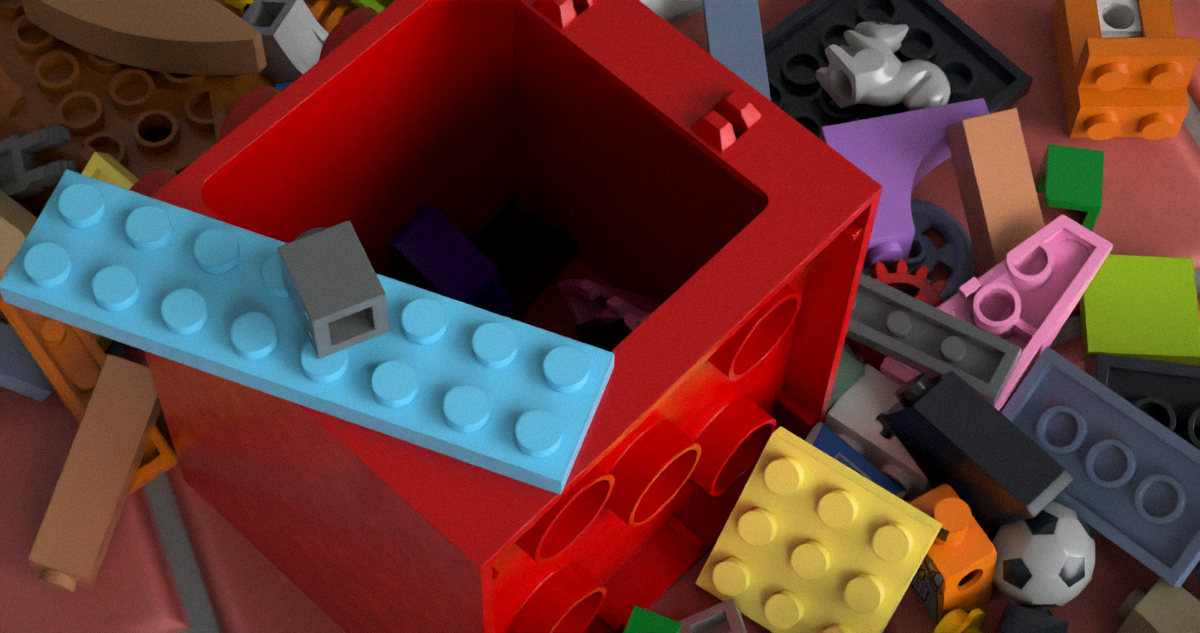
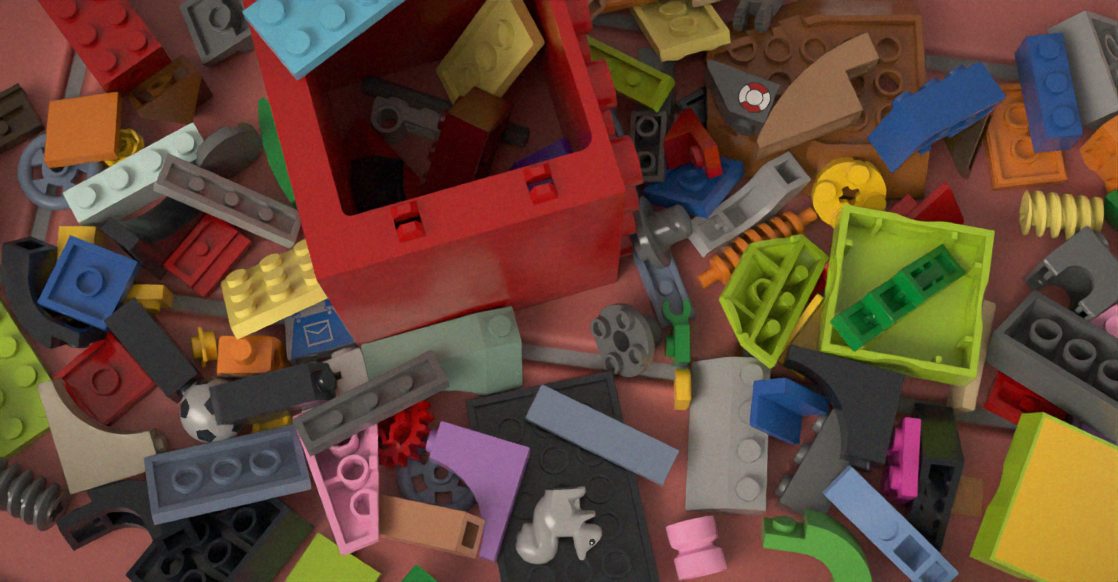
camera: 125 degrees right, 15 degrees up
none -> dark grey slope [704,59,779,136]

